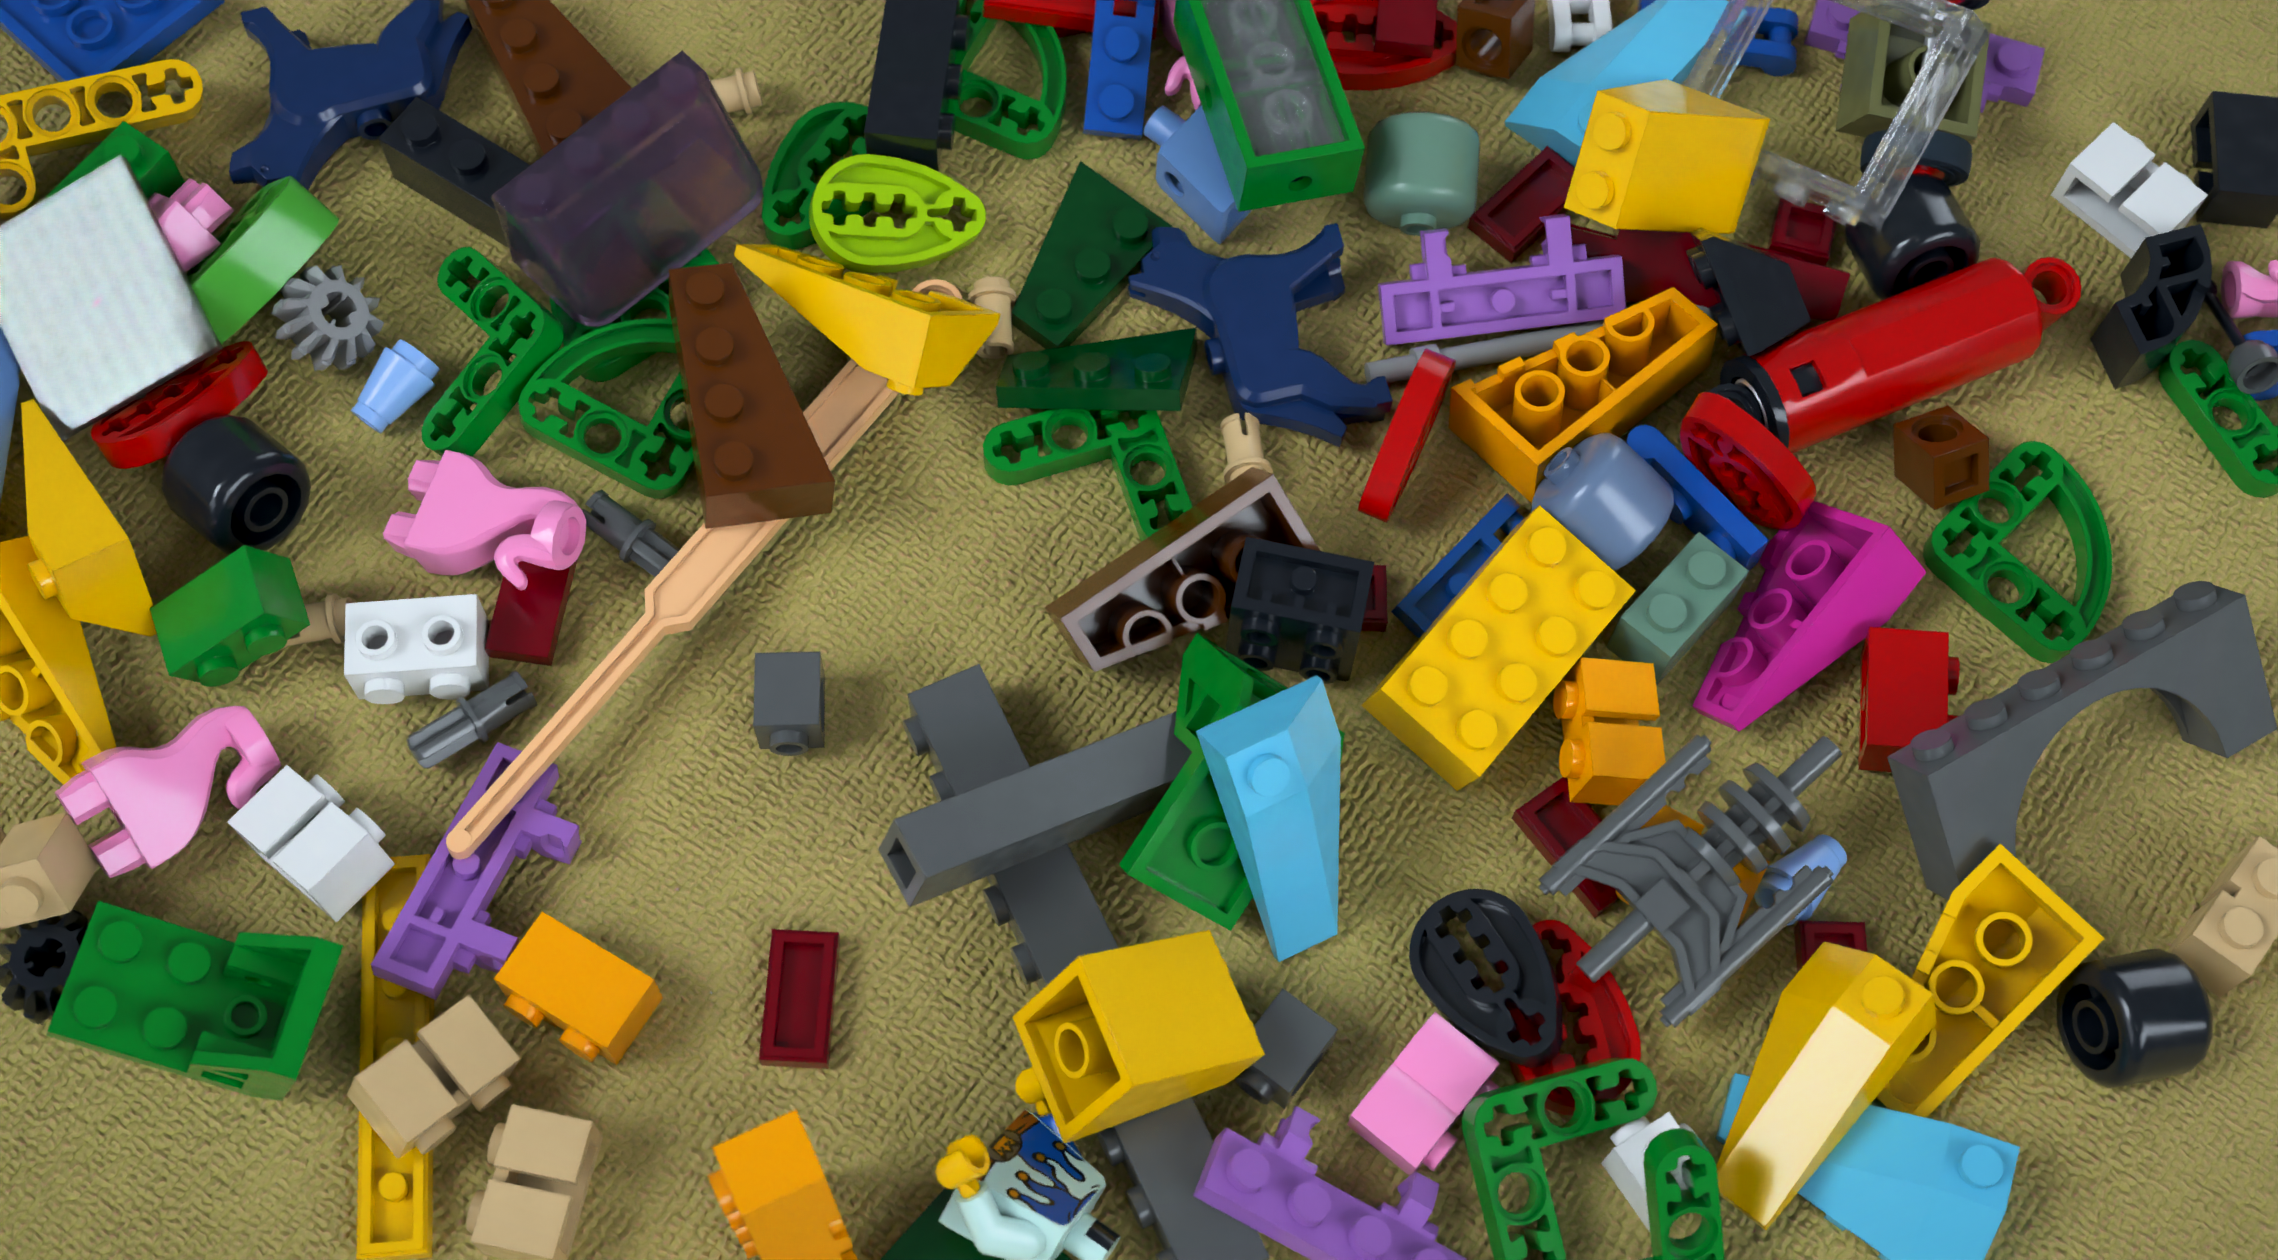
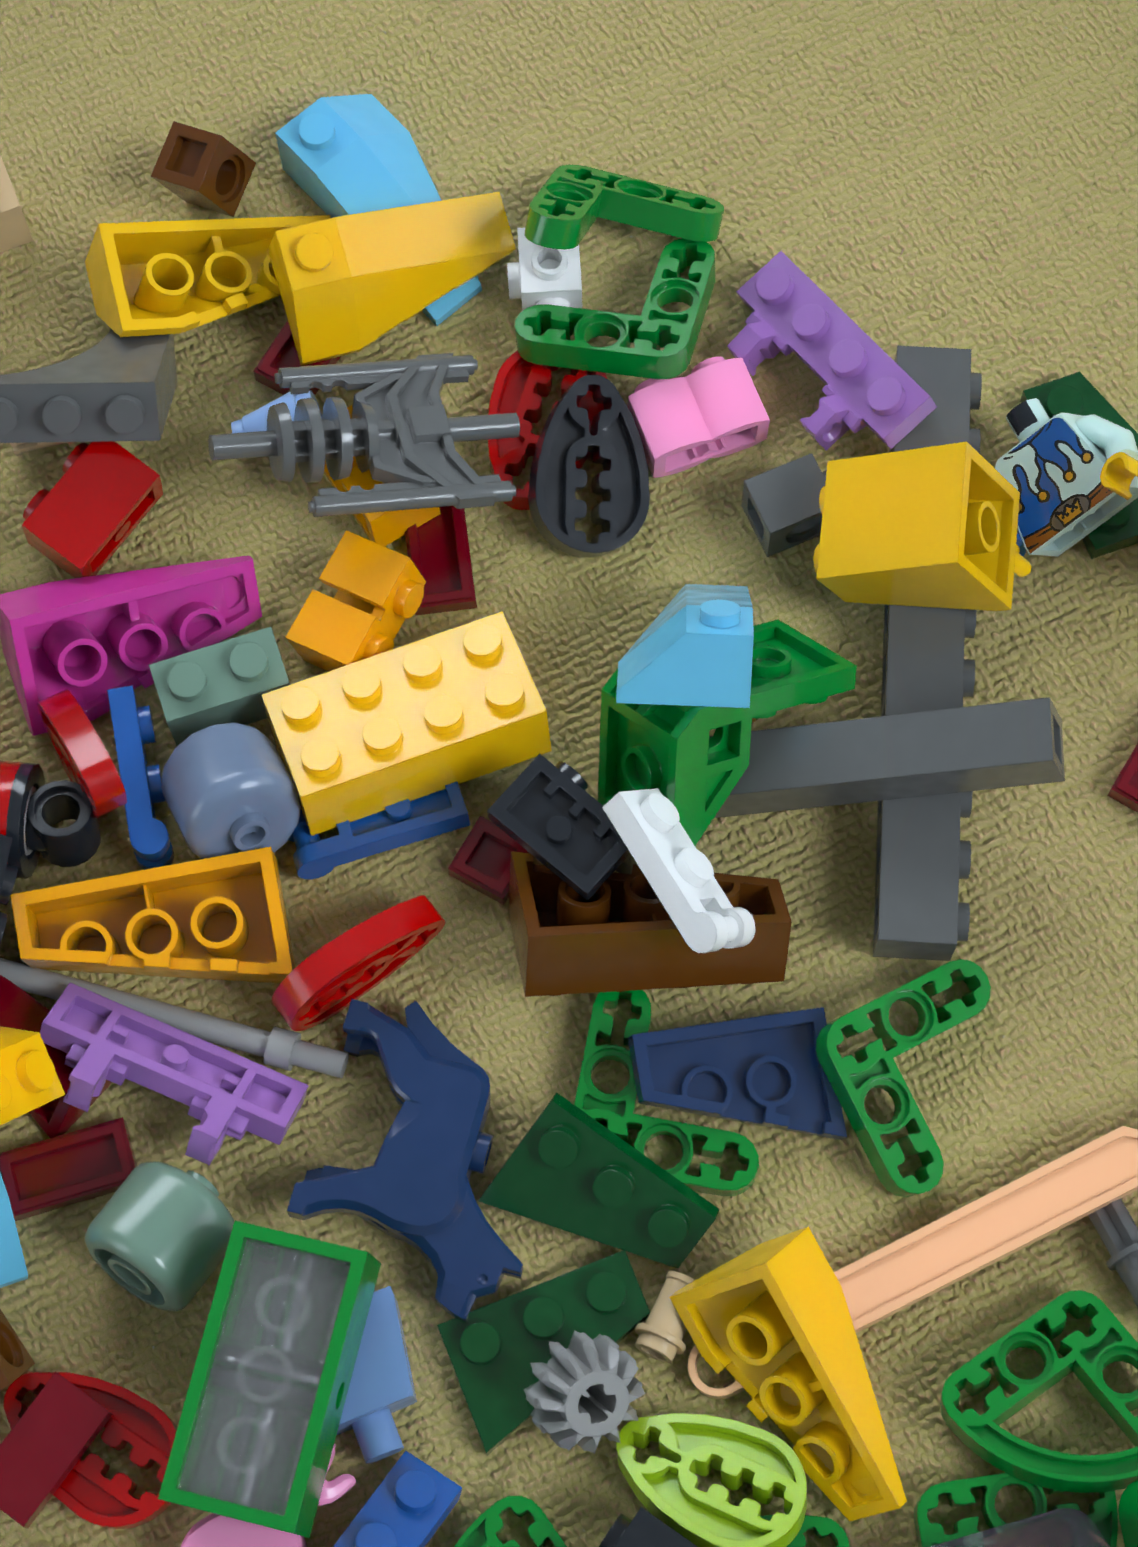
camera: 145 degrees left, 5 degrees up
reddish brown wedge [669,263,835,529] -> none
dark grey brick [753,652,825,756] -> none
tan pin [1220,413,1273,483] -> none
black head [2056,949,2213,1088] -> none
none -> reddish brown brick [151,121,256,217]
none -> light grey gear [524,1330,646,1454]
none -> white plate [602,788,756,953]
none -> dark blue wing [628,1007,847,1140]
none -> green beam [816,959,991,1197]

